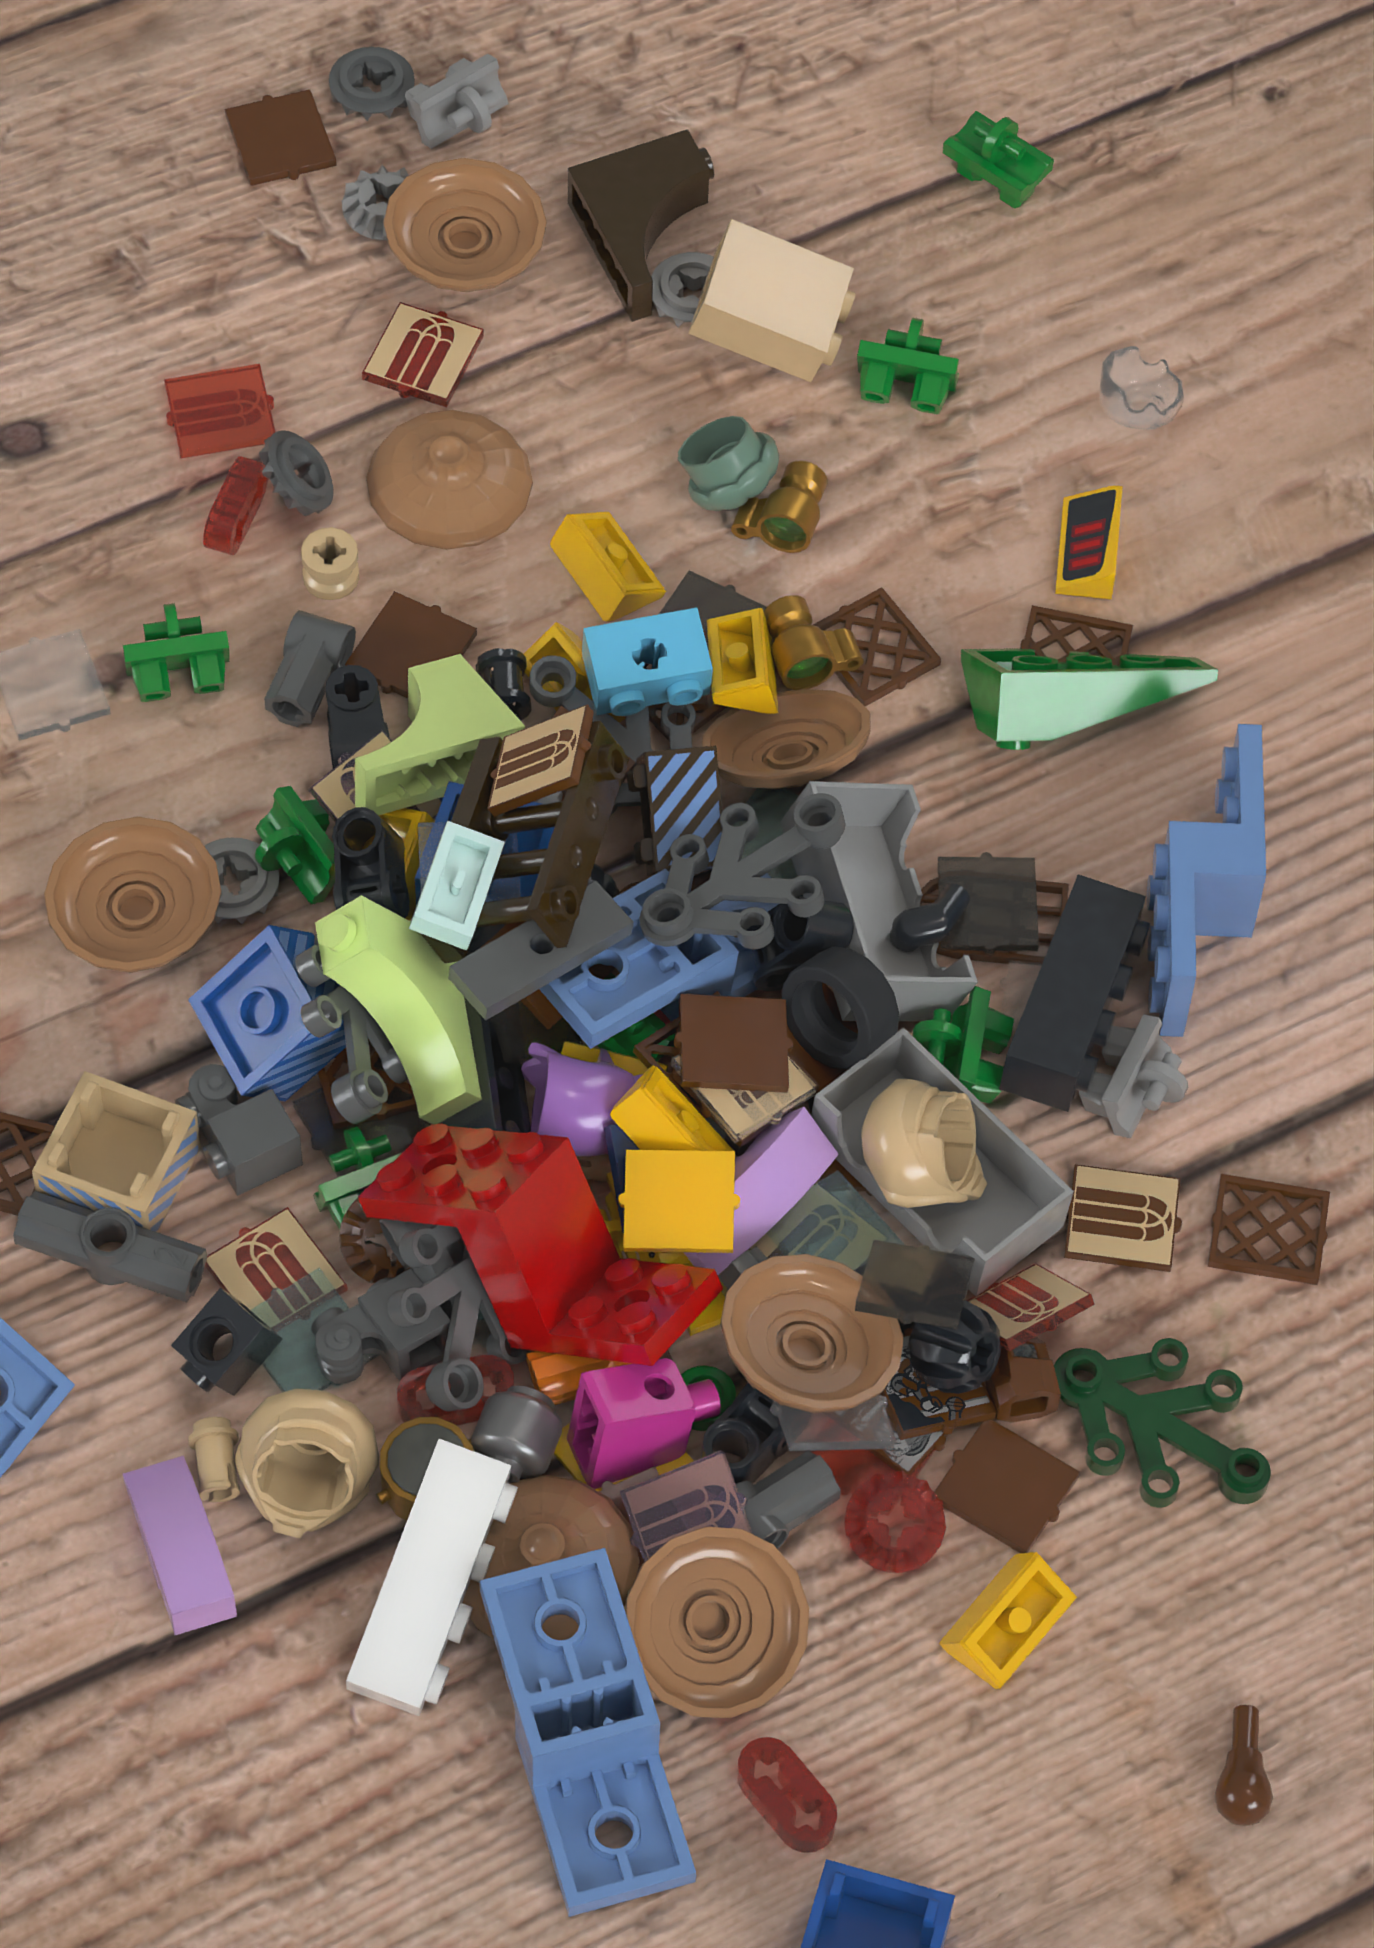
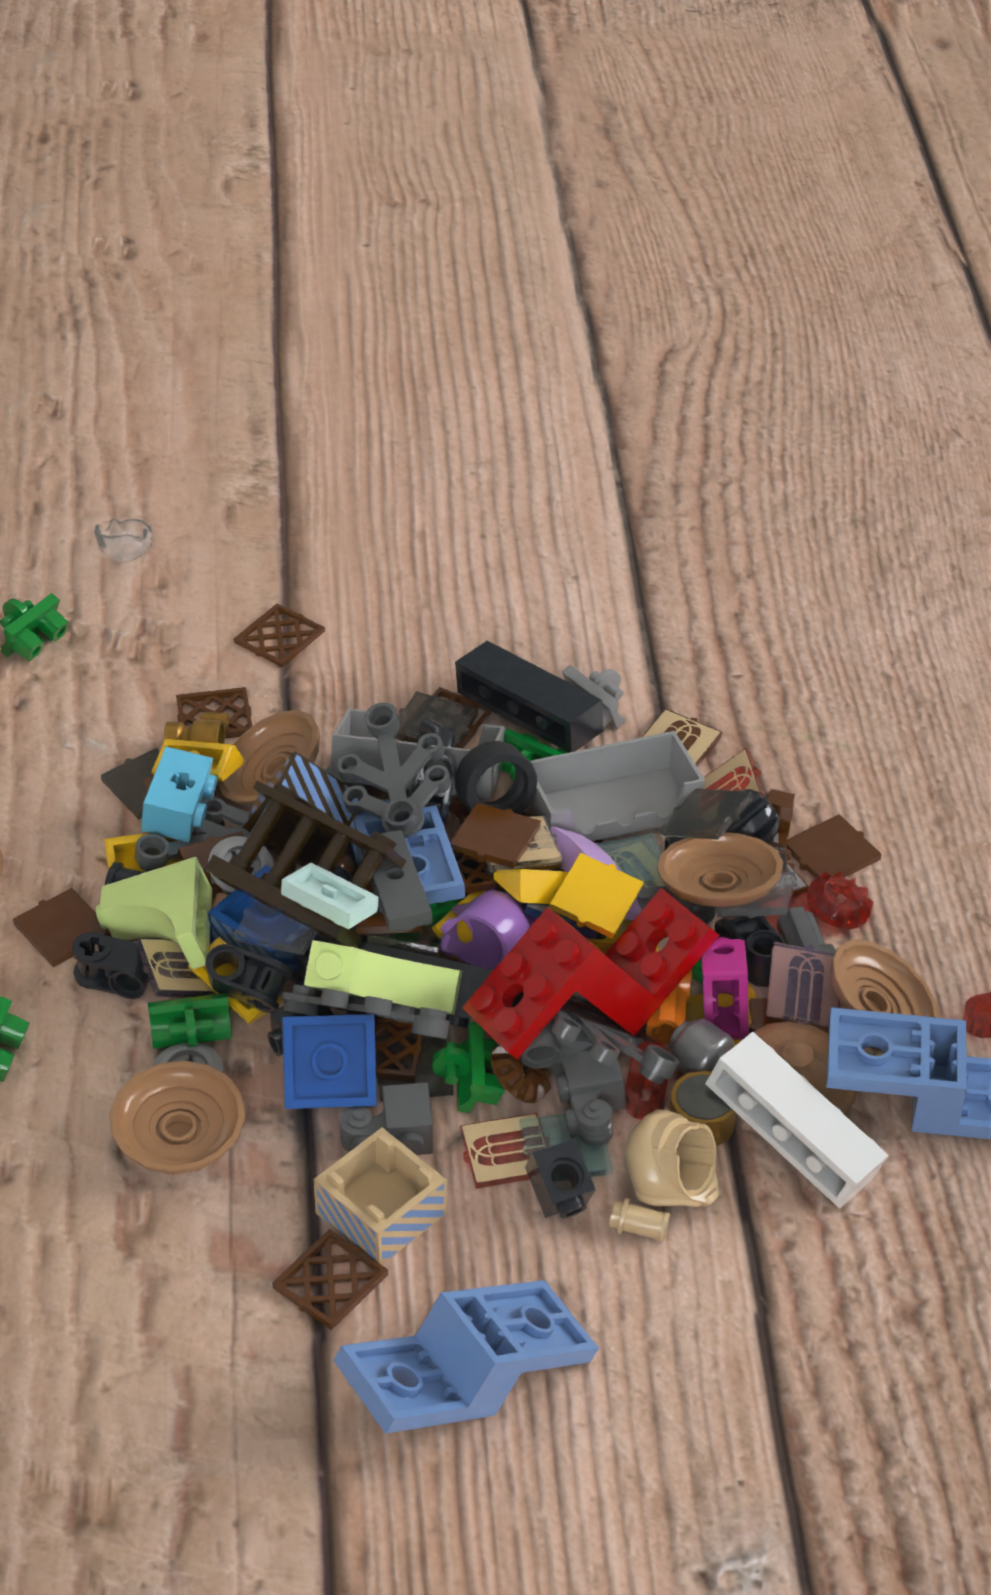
camera: 65 degrees left, 15 degrees down
dark grey piece [13,1191,207,1303] -> none
lavender slope [123,1455,237,1635] -> none
dark grey piece [264,610,356,727] -> none
piece [487,704,594,817] -> none
yellow slope [550,512,666,622] -> none
sand green piece [678,416,779,511] -> none
pearl gold piece [731,461,828,553] -> none
tan helmet [861,1079,987,1208] -> none
yellow slope [939,1552,1077,1689] -> none
wedge [961,648,1218,750] -> none
dark green plant [1054,1338,1271,1508] -> none
slope [1055,486,1123,600] -> none
medium blue bracket [1147,724,1266,1037] -> none
reddish brown window [1207,1174,1330,1285] -> none

